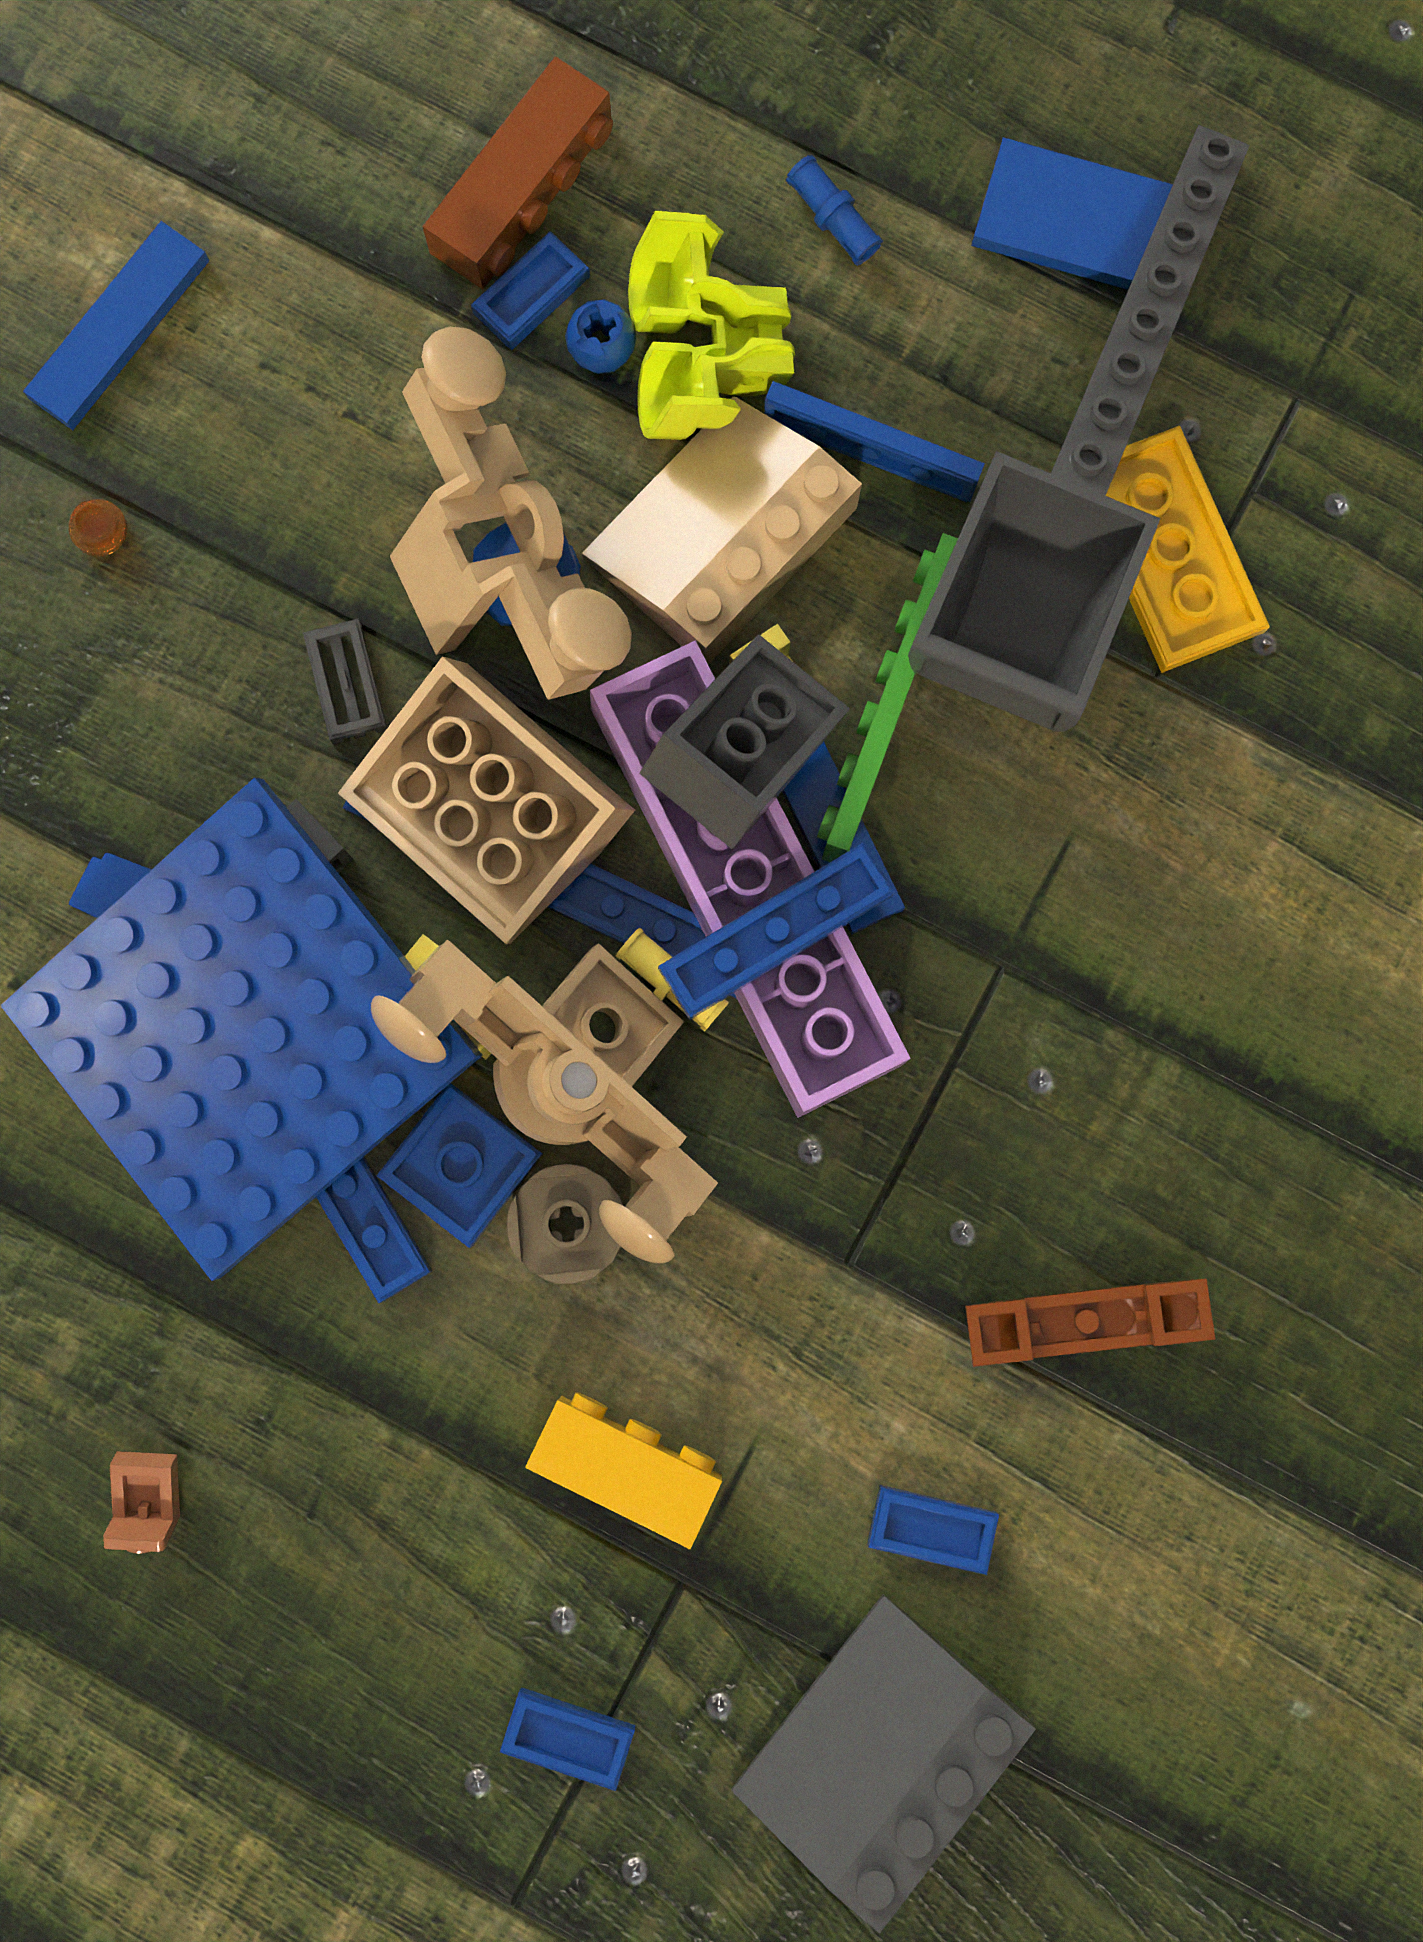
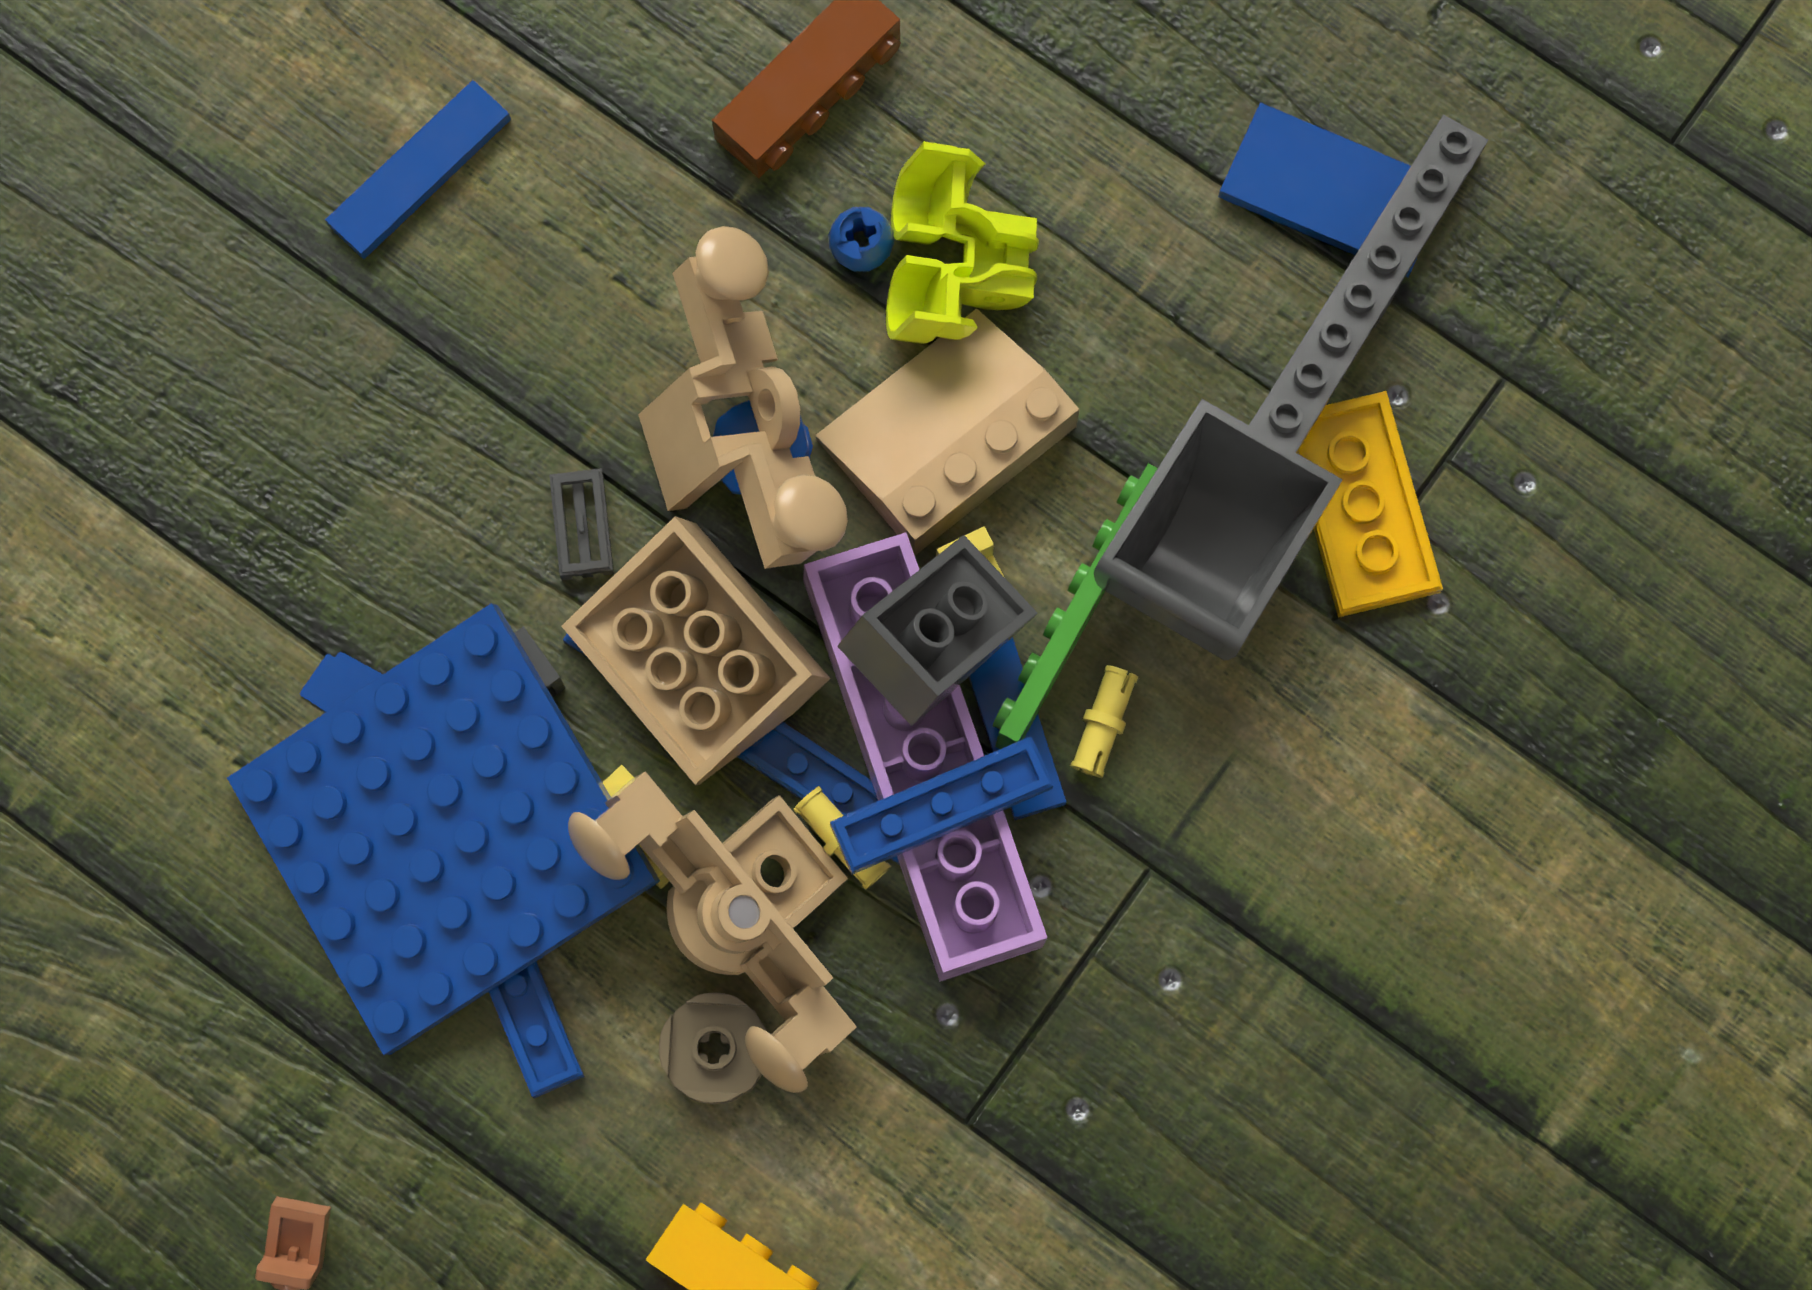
camera: 10 degrees right, 5 degrees down
clear orange plate [69,499,127,556] -> none
blue tile [377,1083,543,1248] -> none
blue tile [471,231,590,351] -> none
blue tile [764,381,985,502] -> none
blue pin [786,155,883,266] -> none
dark orange slope [965,1278,1216,1367] -> none
none -> light yellow pin [1070,665,1138,778]

